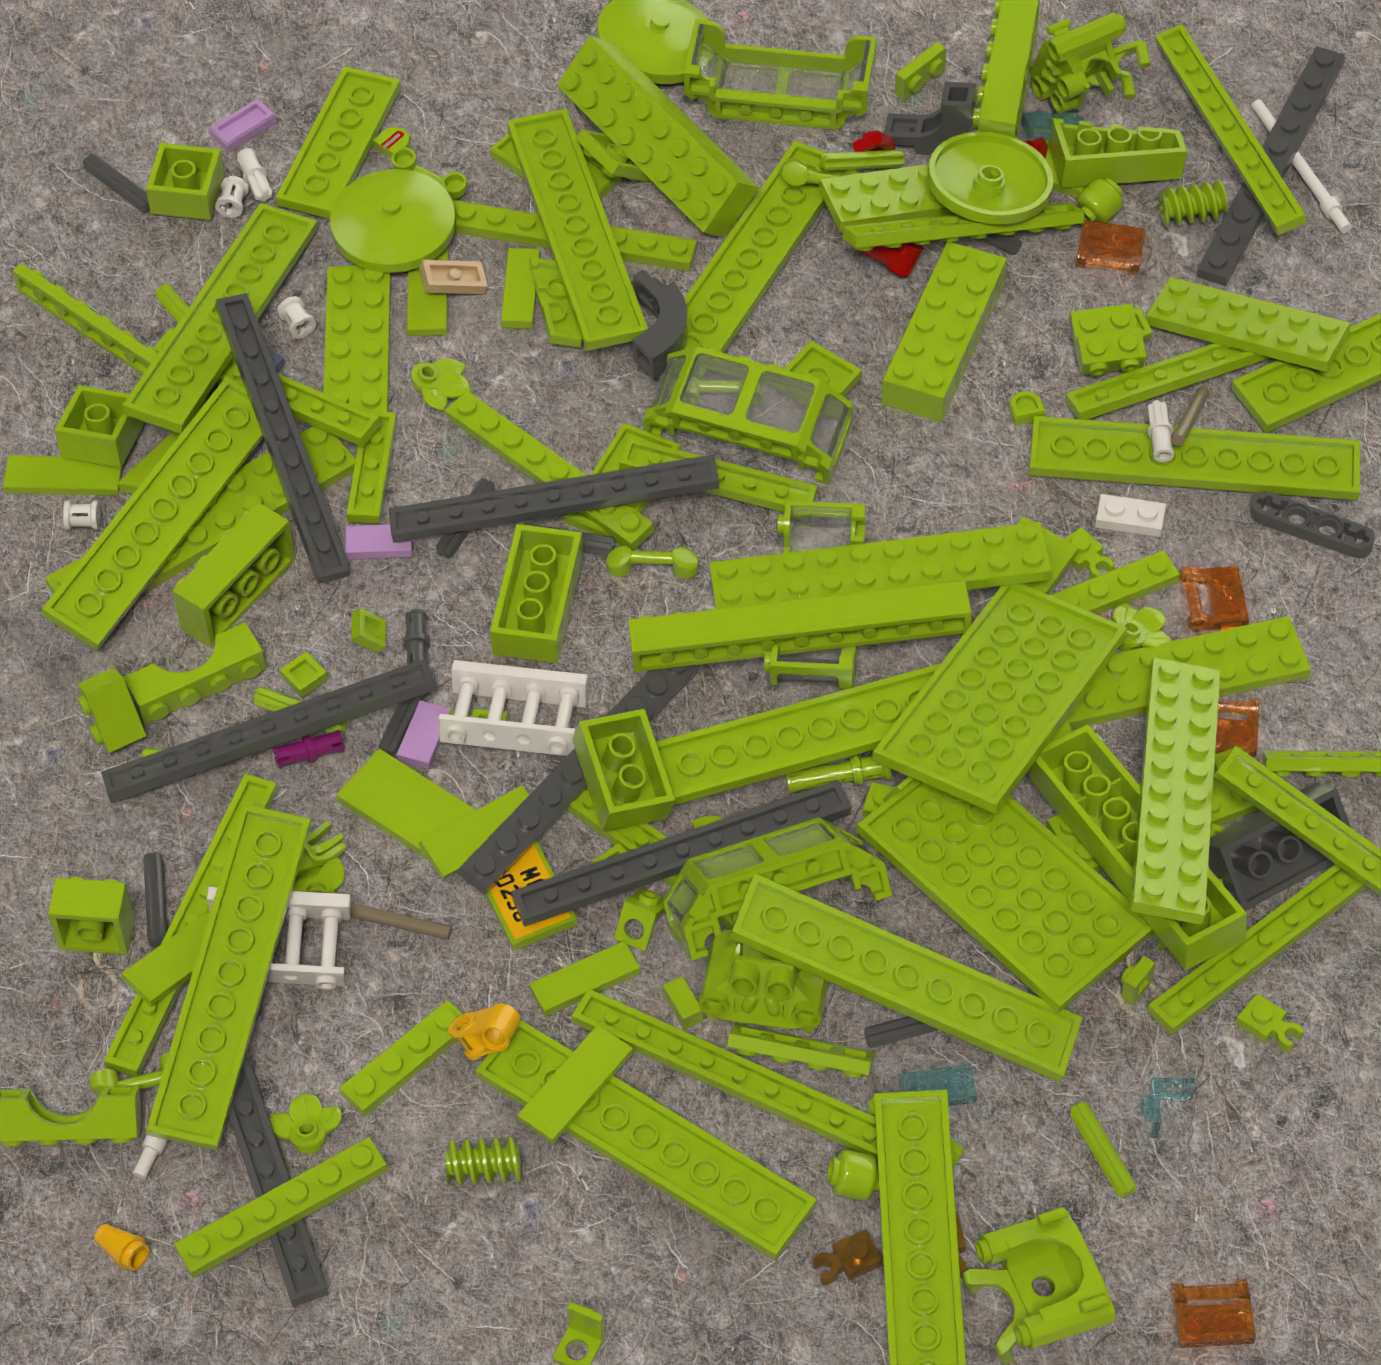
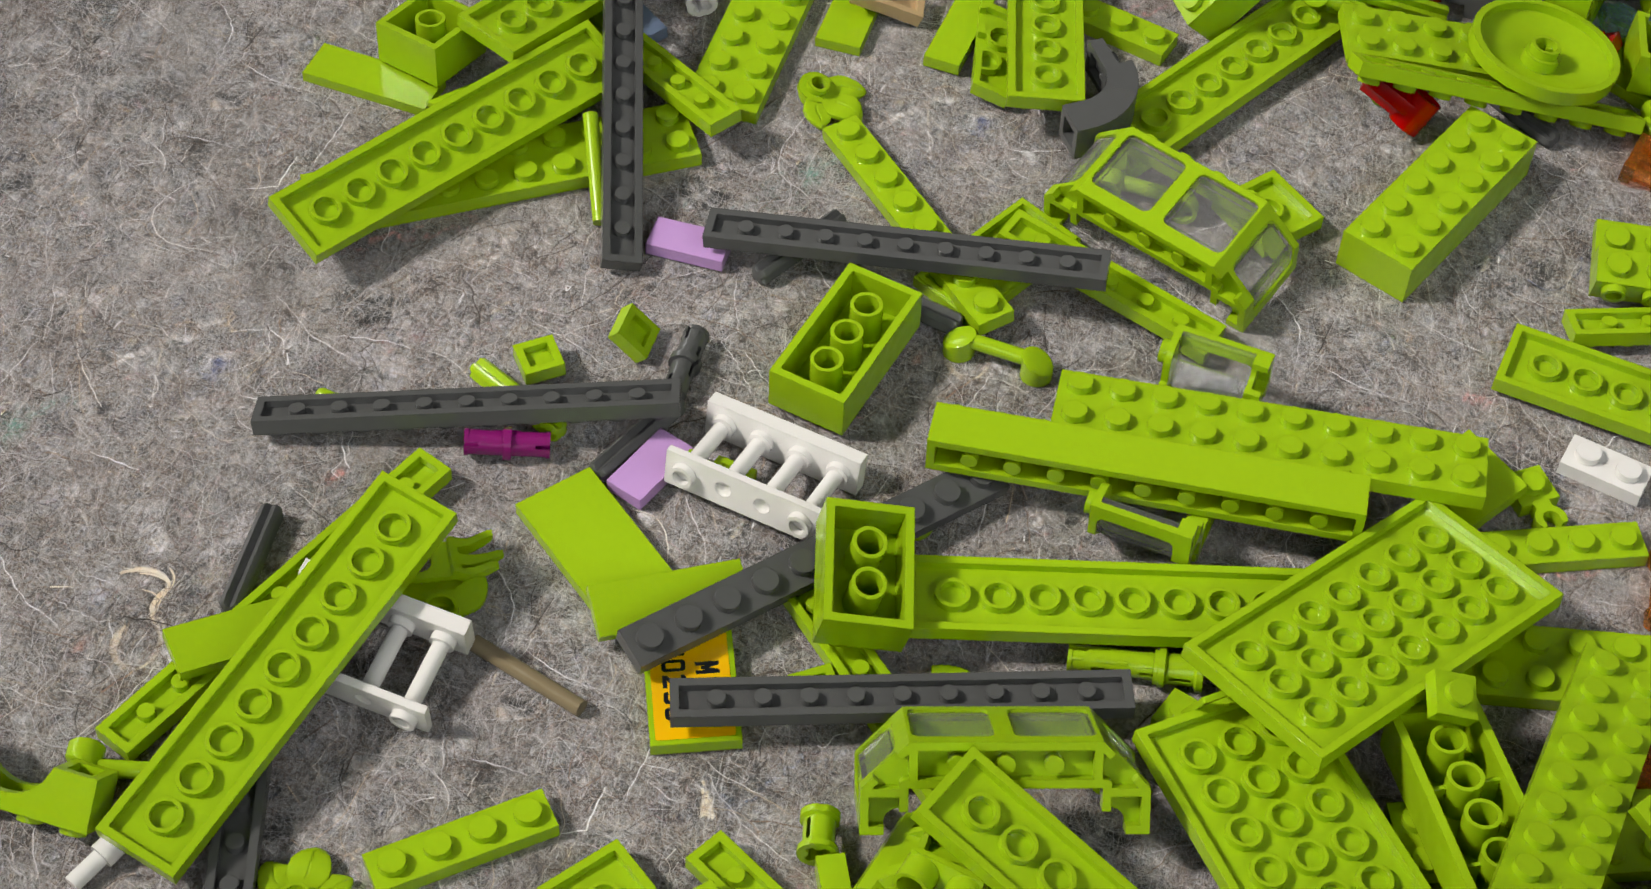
camera: 15 degrees right, 5 degrees down
lime brick [48,876,135,955] -> none
white bush [63,500,101,530] -> none
lime brick [76,667,146,753] -> none
lime arch [123,622,266,725] -> none
lime brick [172,502,296,649] -> none
lime plate [346,411,397,524] -> none
yellow piece [448,1003,520,1060] -> none
lime tile [529,941,641,1017] -> none
lime bracket [614,889,665,951] -> none
lime tile [1009,391,1046,426] -> none
lime plate [1112,603,1172,651] -> none
none -> lime bar [583,111,601,226]
none -> lime bush [796,803,841,866]
none -> lime plate [1425,669,1479,726]

